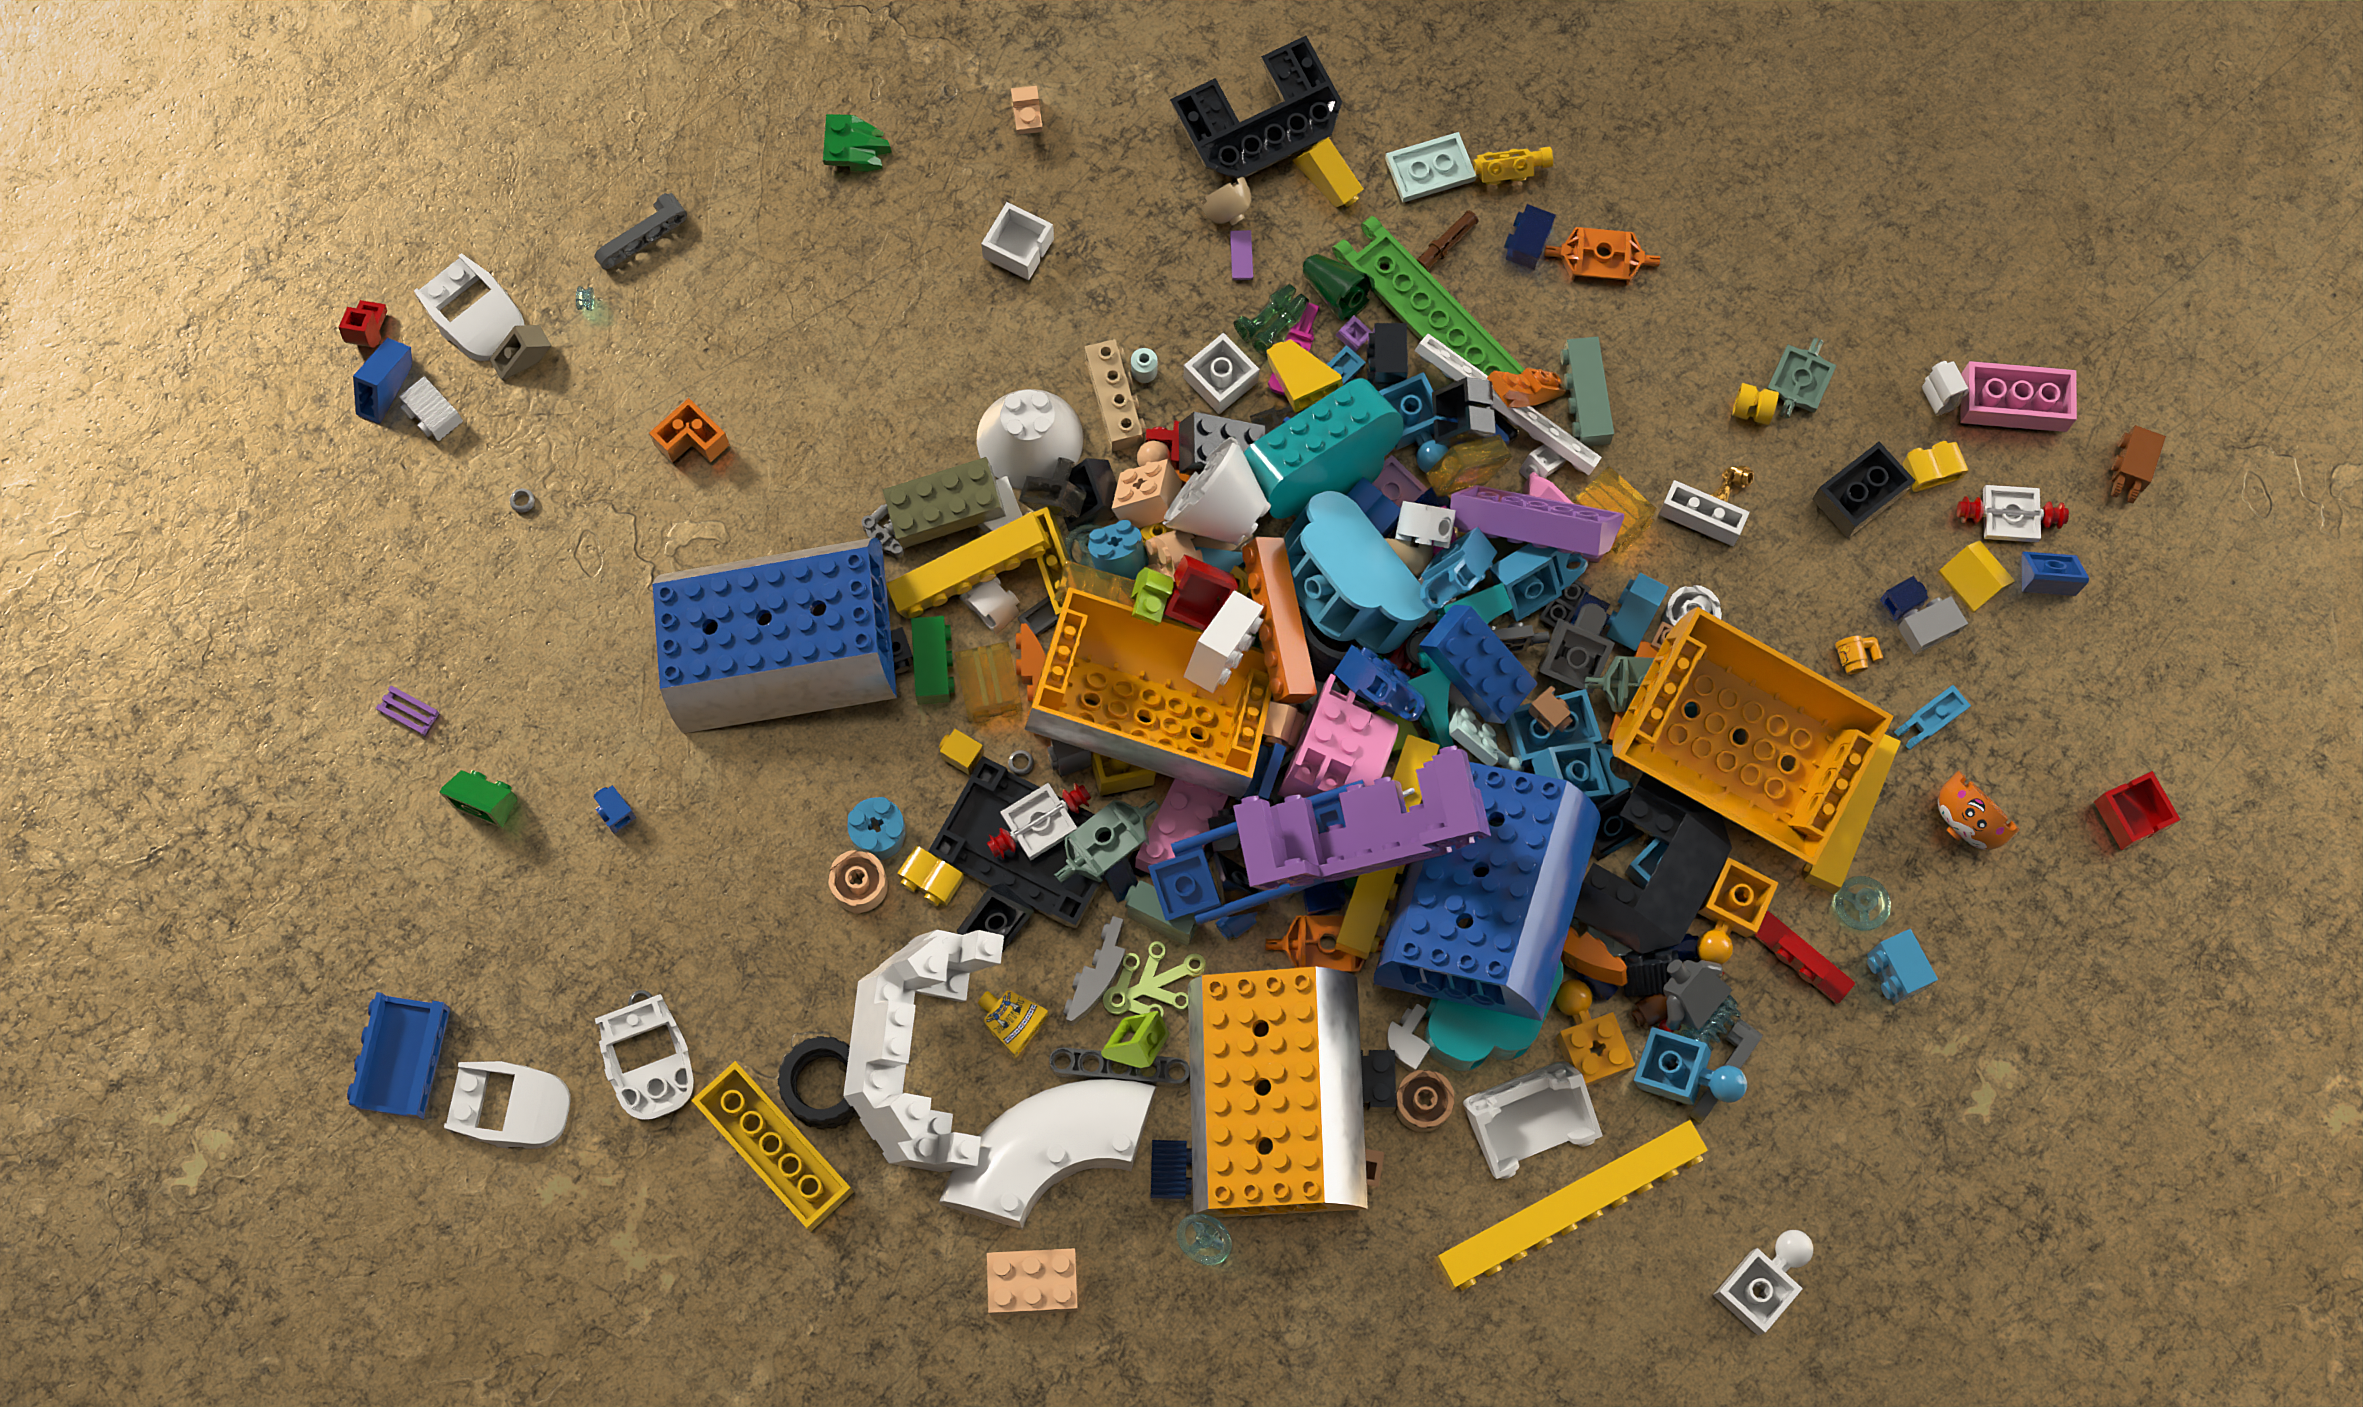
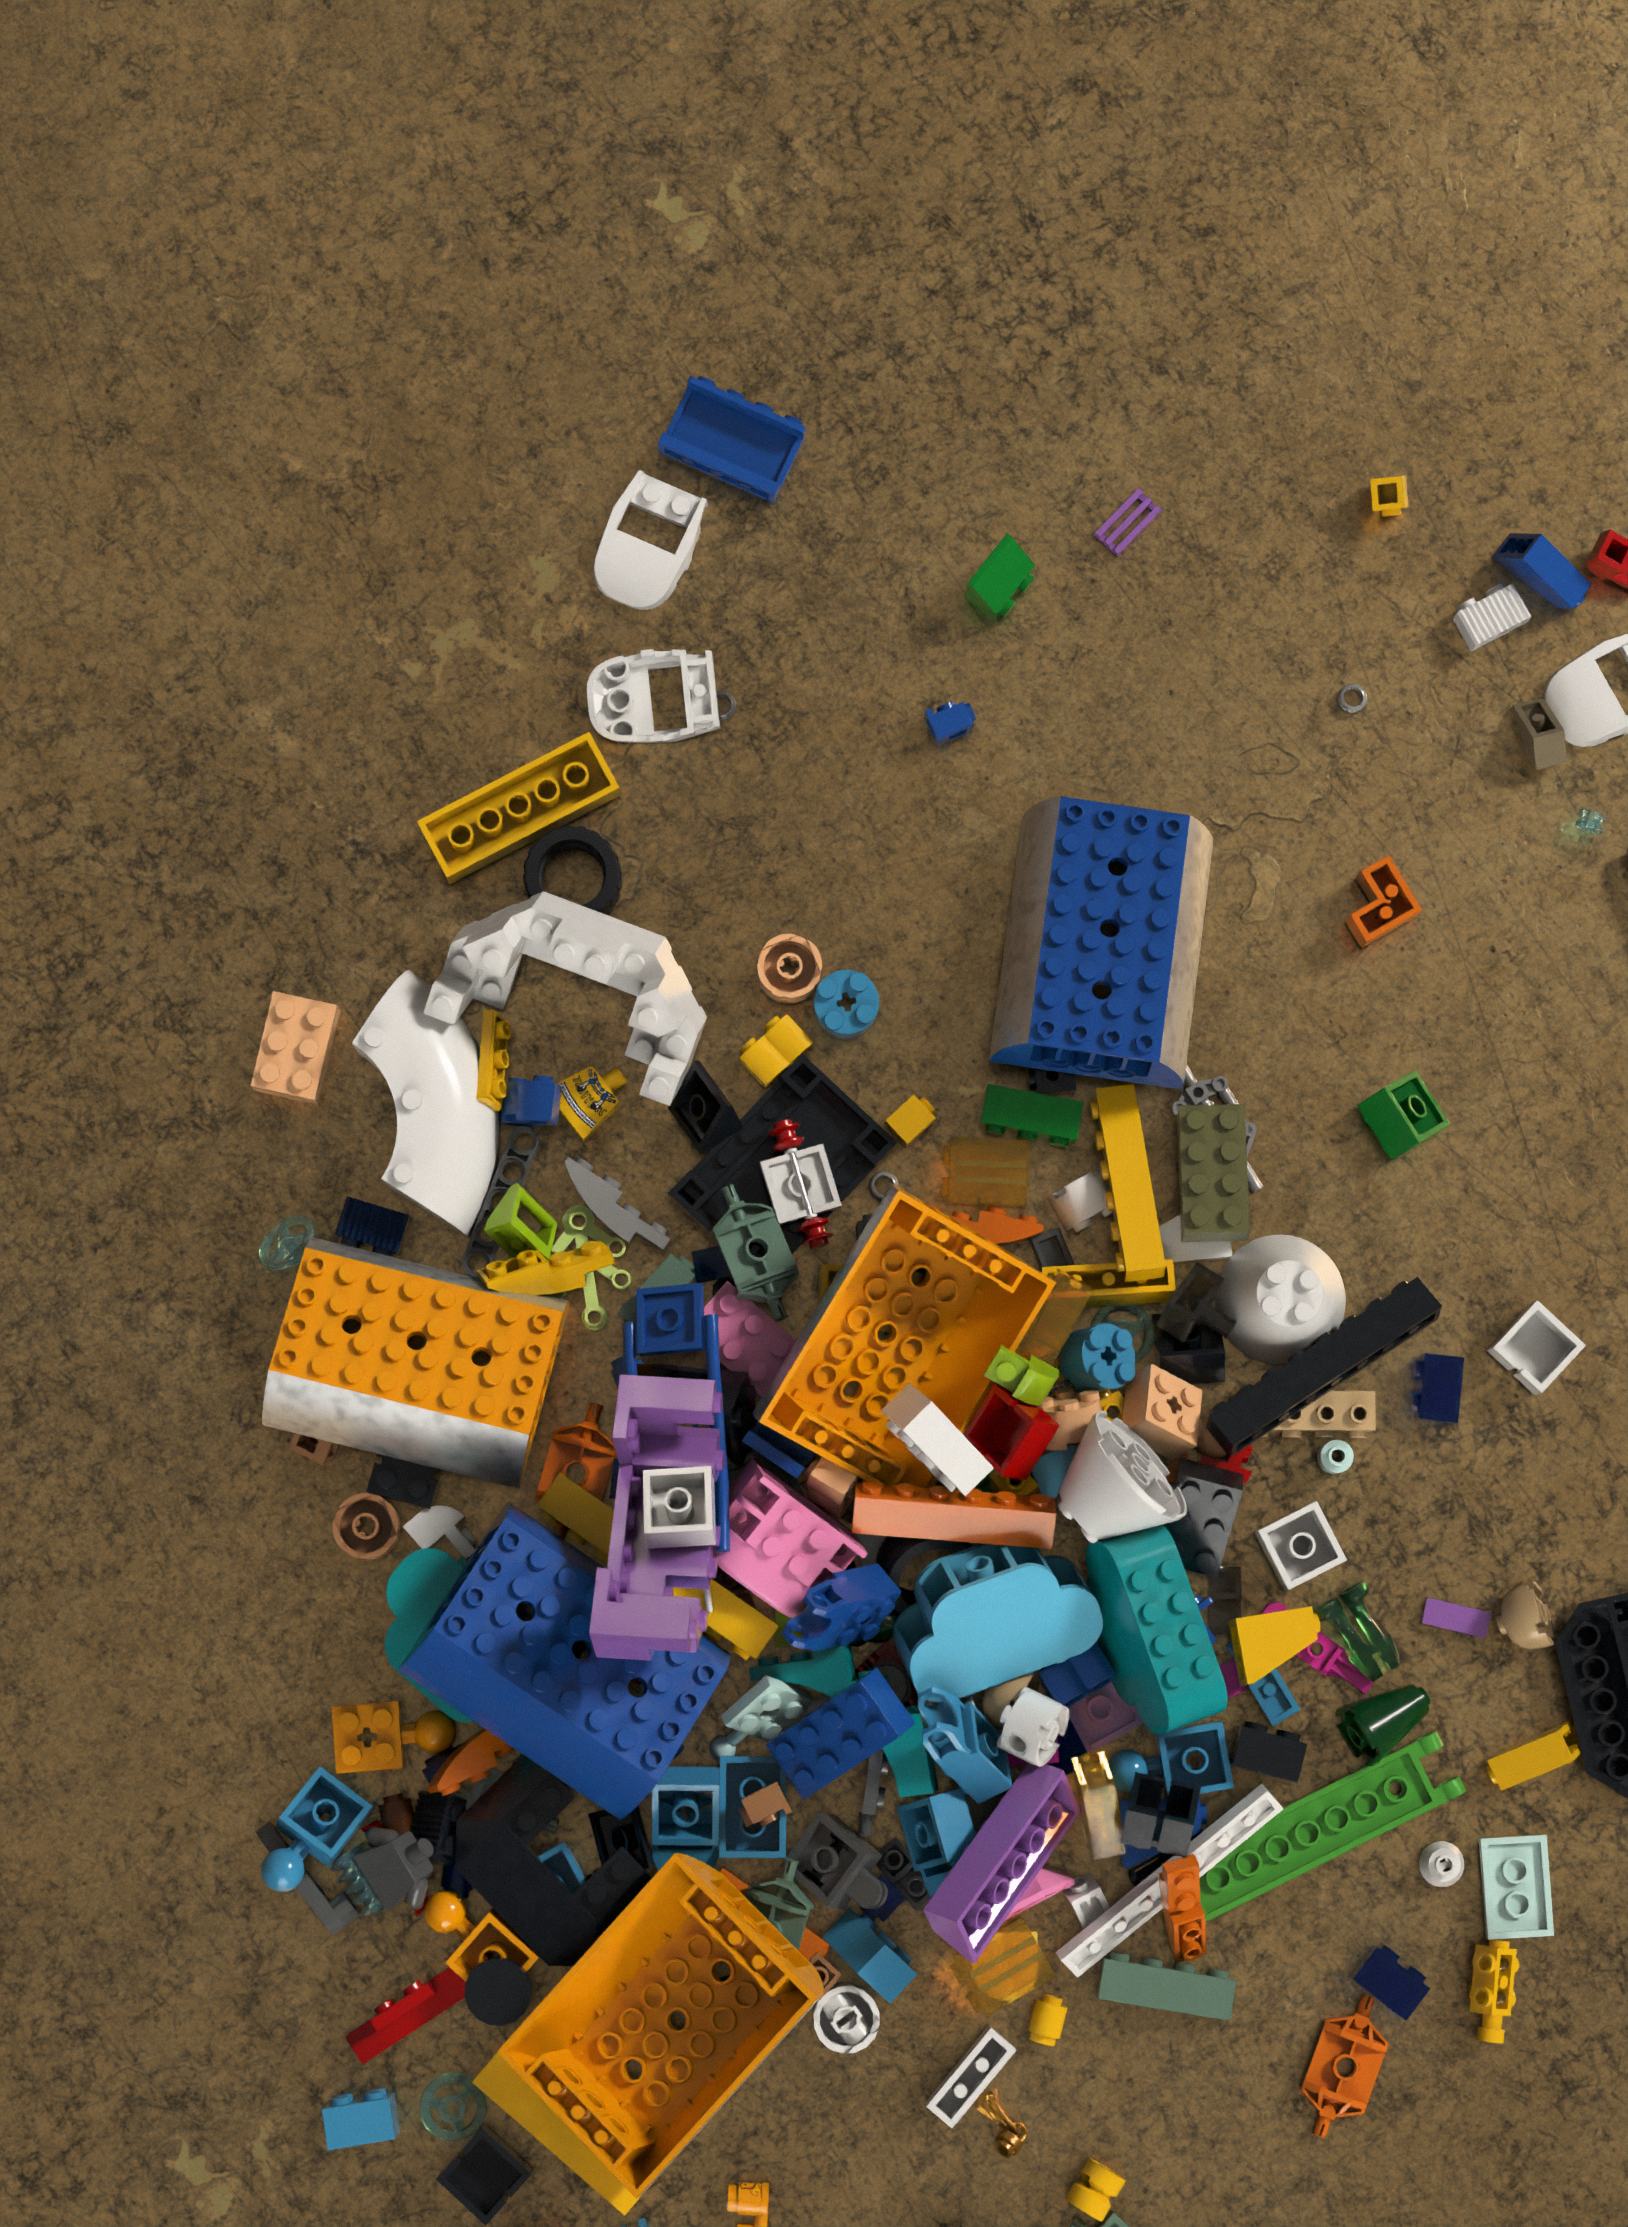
camera: 100 degrees right, 10 degrees up
medium lavender tile [1335,315,1373,352] -> none
reddish brown pin [1416,210,1479,271] -> none
yellow brick [1435,1120,1708,1291] -> none
white windscreen [1463,1061,1602,1179] -> none
white brick [1713,1230,1813,1336] -> none
none -> black piece [436,2124,534,2226]
none -> black tile [464,1957,532,2026]
none -> yellow tile [476,1009,511,1111]
none -> yellow slope [476,1240,615,1295]
none -> blue brick [499,1075,562,1128]
none -> white brick [643,1466,716,1549]
none -> yellow brick [1028,1994,1068,2046]
none -> black brick [1206,1277,1442,1458]
none -> green slope [1357,1070,1451,1160]
none -> yellow brick [1370,475,1408,517]
none -> clear blue brick [1410,1353,1464,1425]
none -> white cone [1419,1841,1464,1887]

